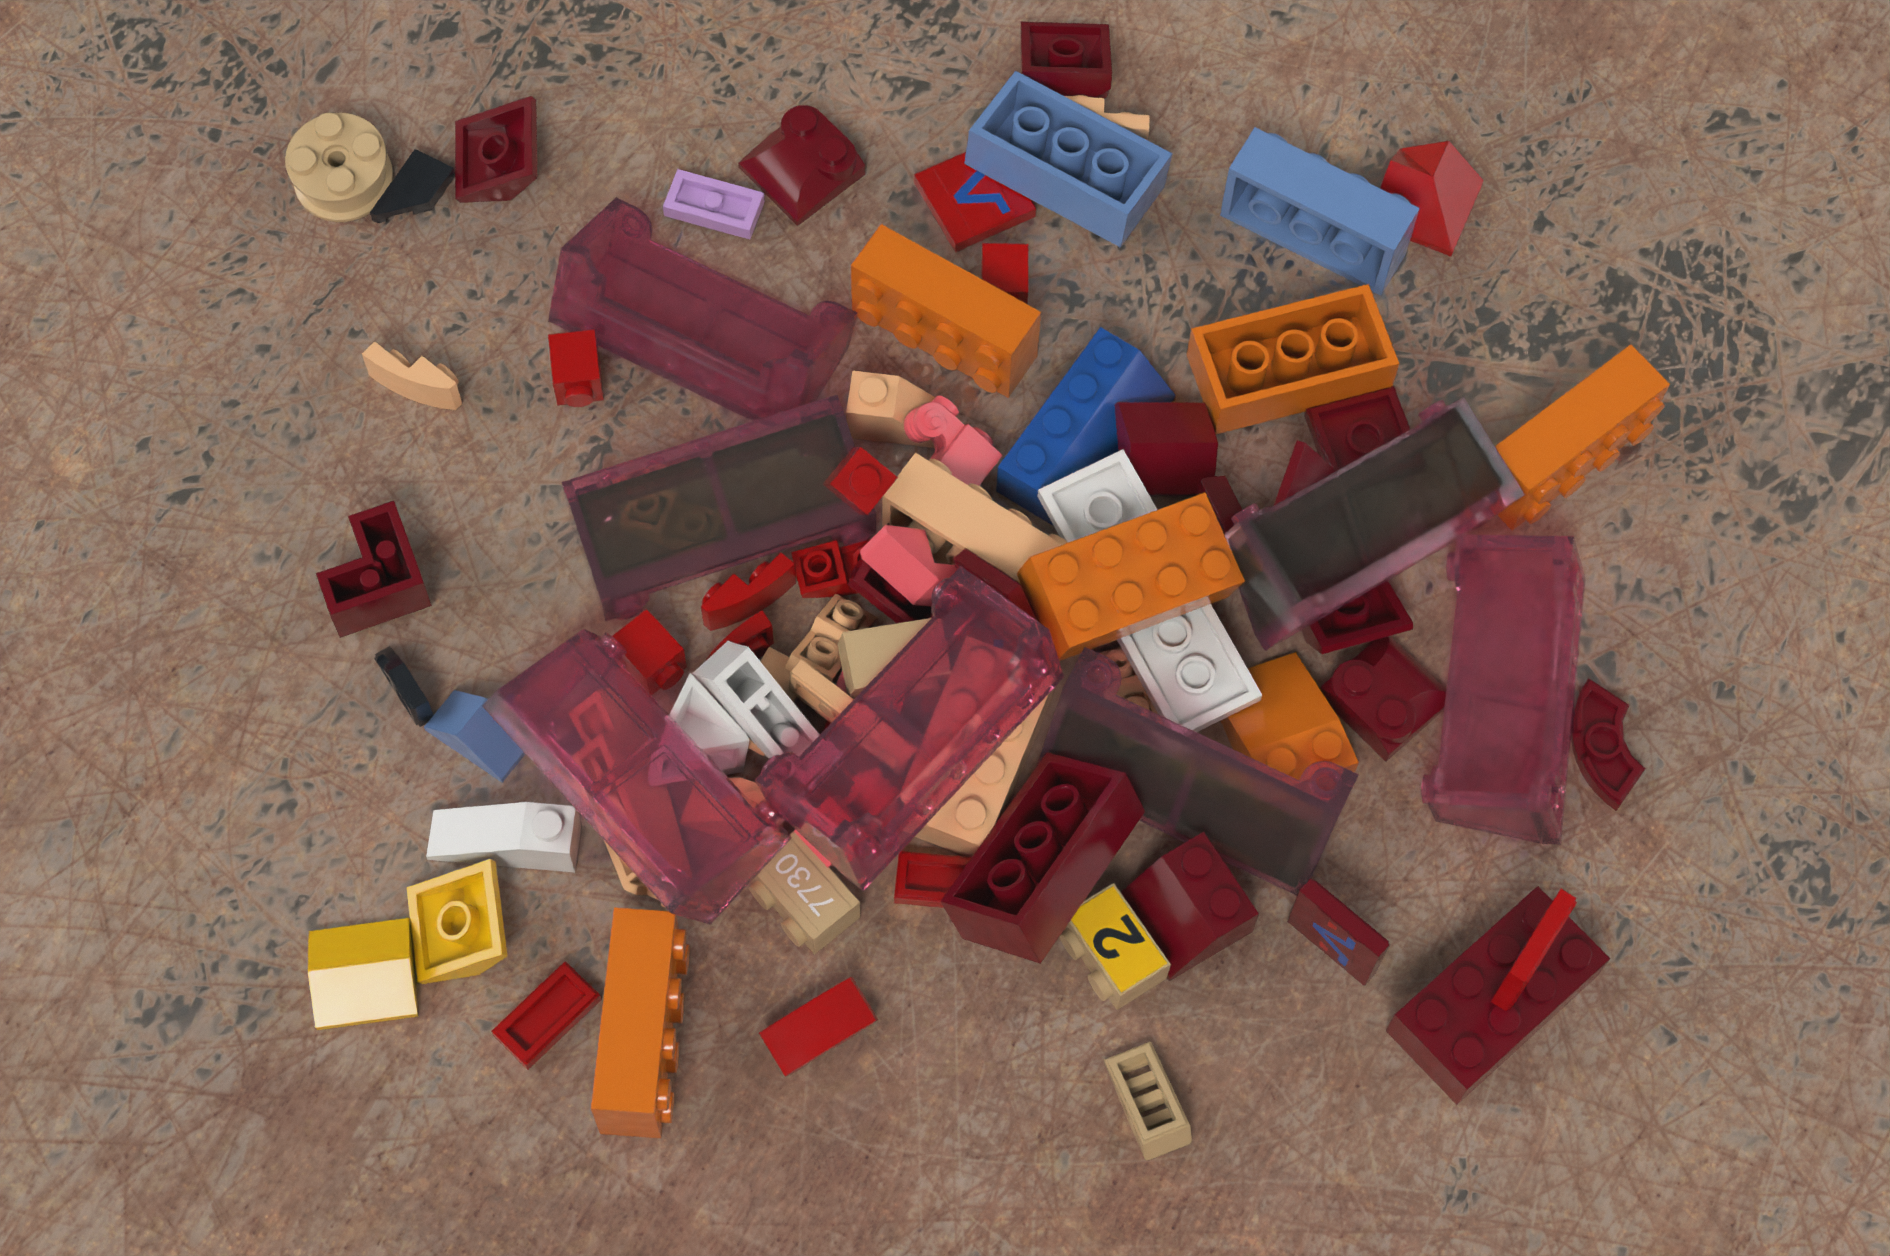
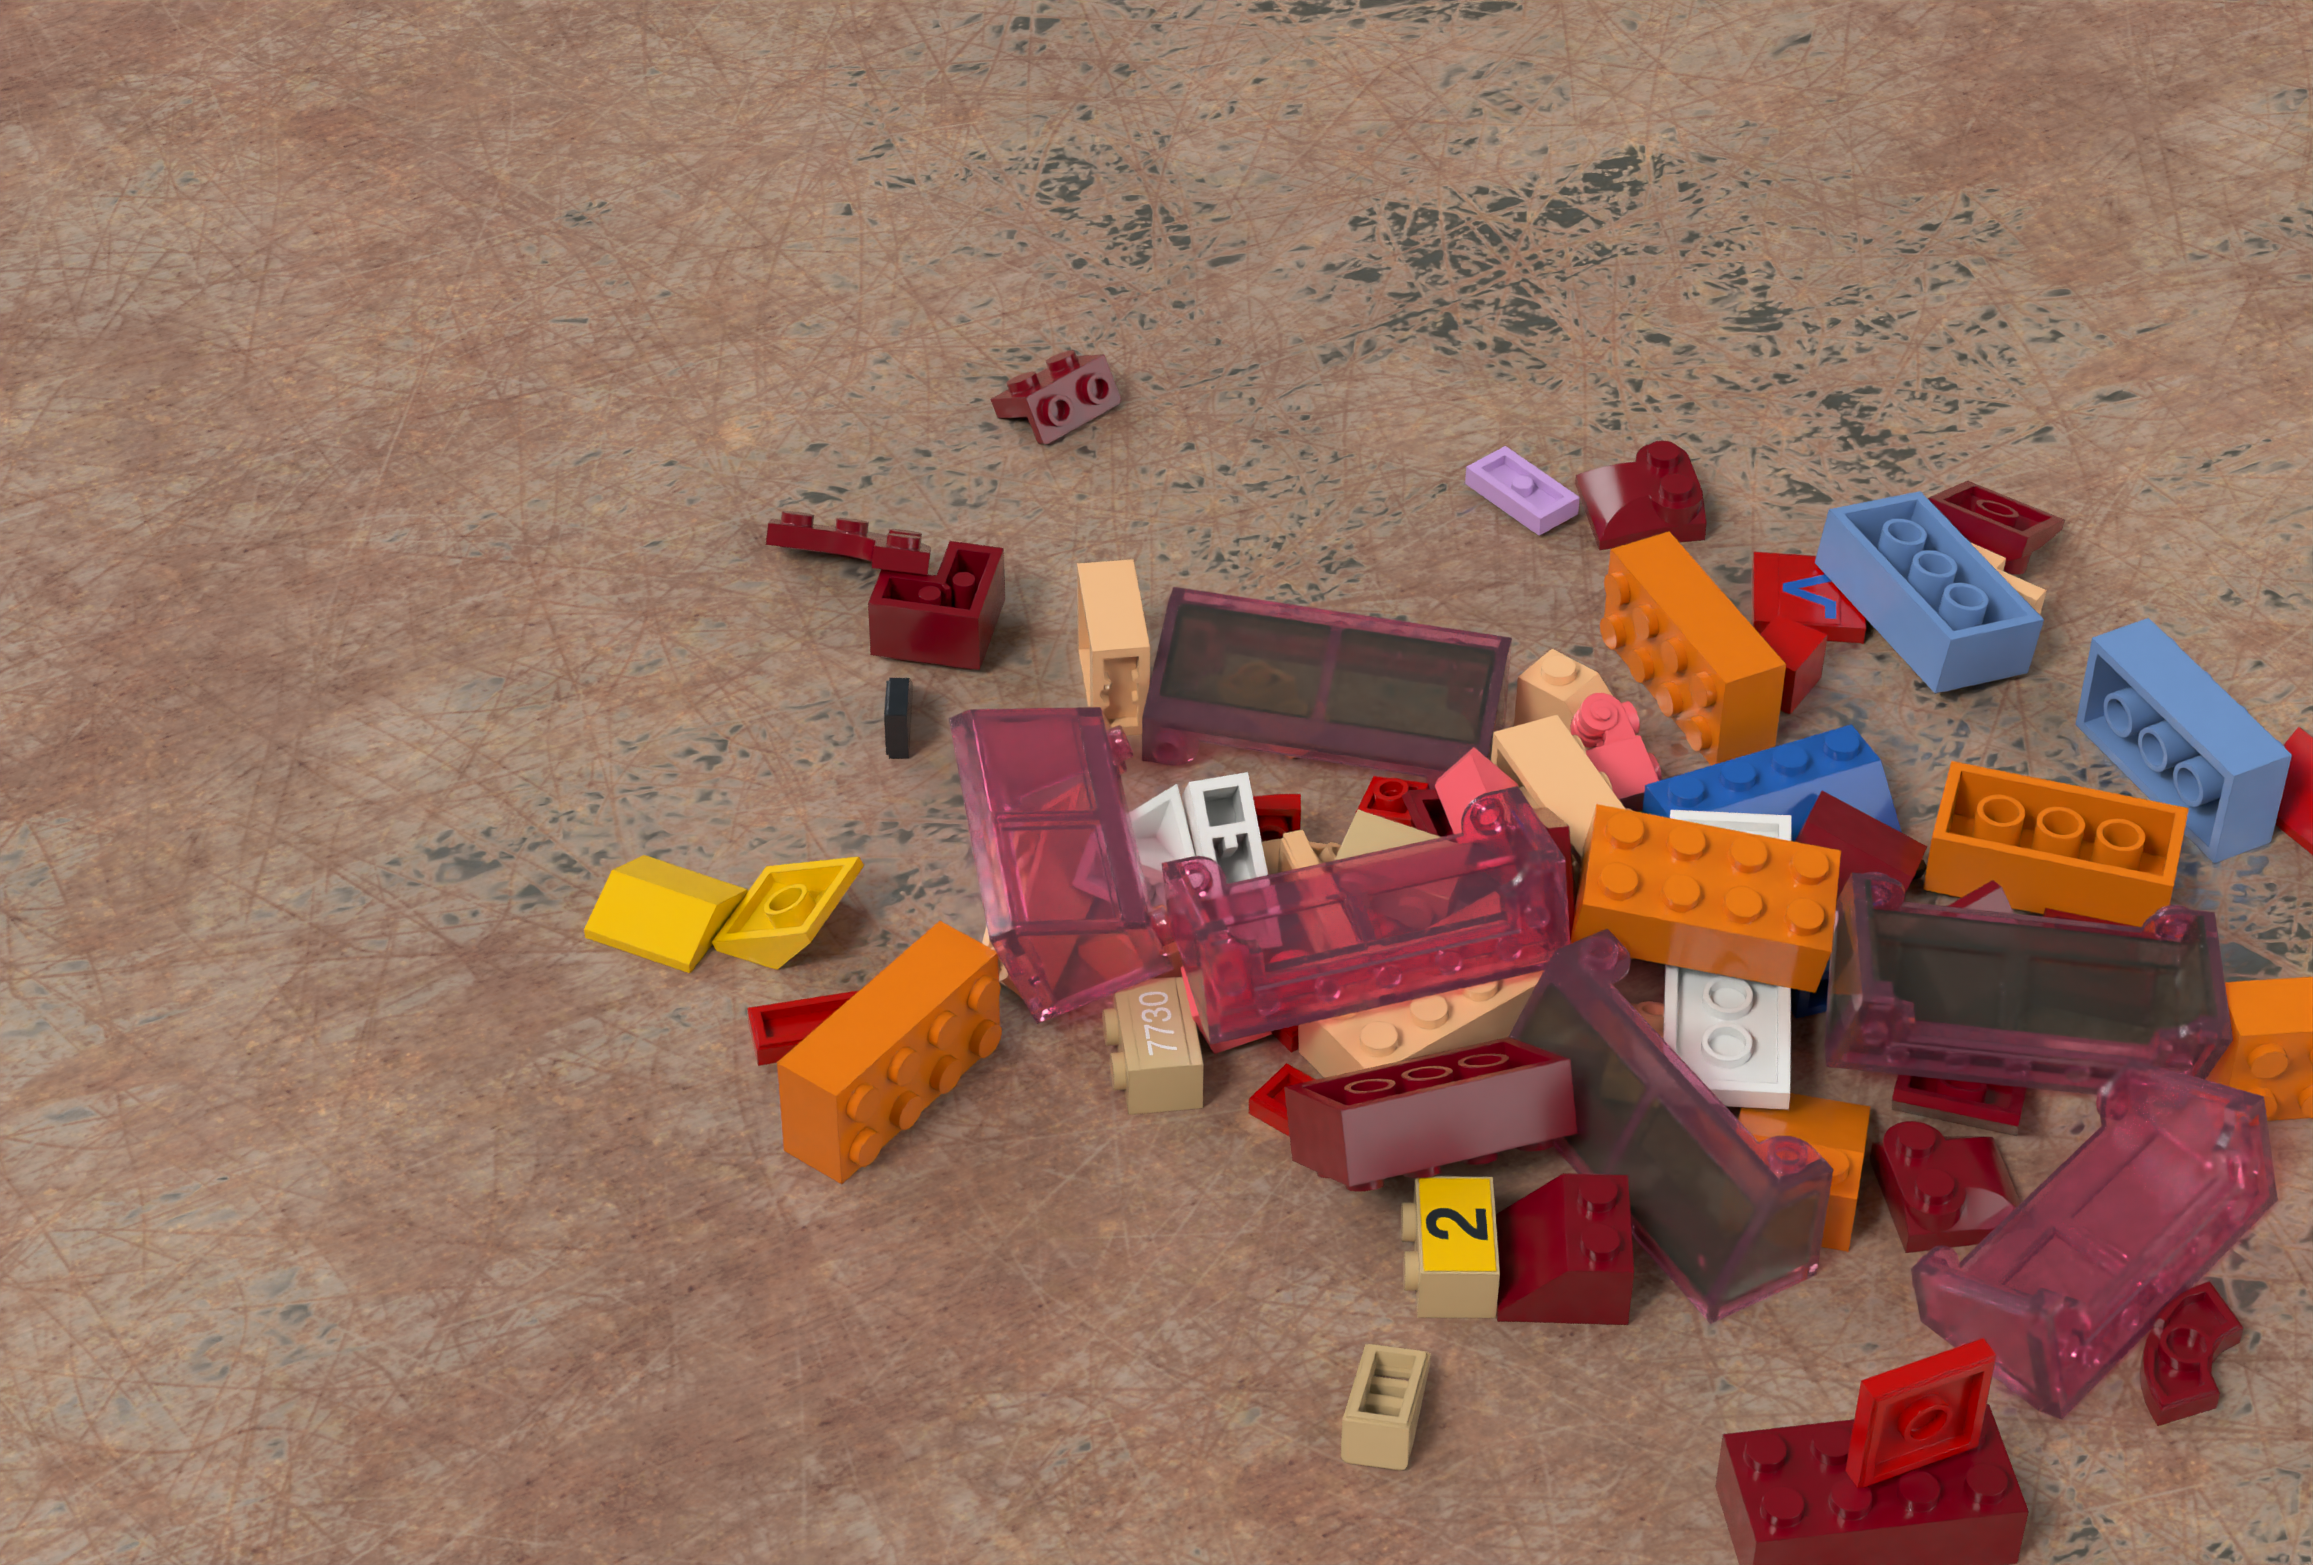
camera: 35 degrees right, 25 degrees down
tan wheel [285,113,393,222] -> none
light nougat slope [362,342,462,410] -> none
black tile [370,149,455,223] -> none
medium blue slope [424,690,532,783] -> none
white slope [426,802,582,873] -> none
dark red slope [455,96,537,203] -> none
clear pink windscreen [548,197,858,439] -> none
red brick [548,329,604,407] -> none
red brick [609,609,687,697] -> none
red slope [701,552,796,631] -> none
red slope [759,977,878,1077] -> none
red brick [822,446,898,515] -> none
dark red tile [1287,878,1390,986] -> none
none -> dark red plate [765,511,931,575]
none -> dark red bracket [990,350,1121,444]
none -> light nougat window [1077,559,1150,738]

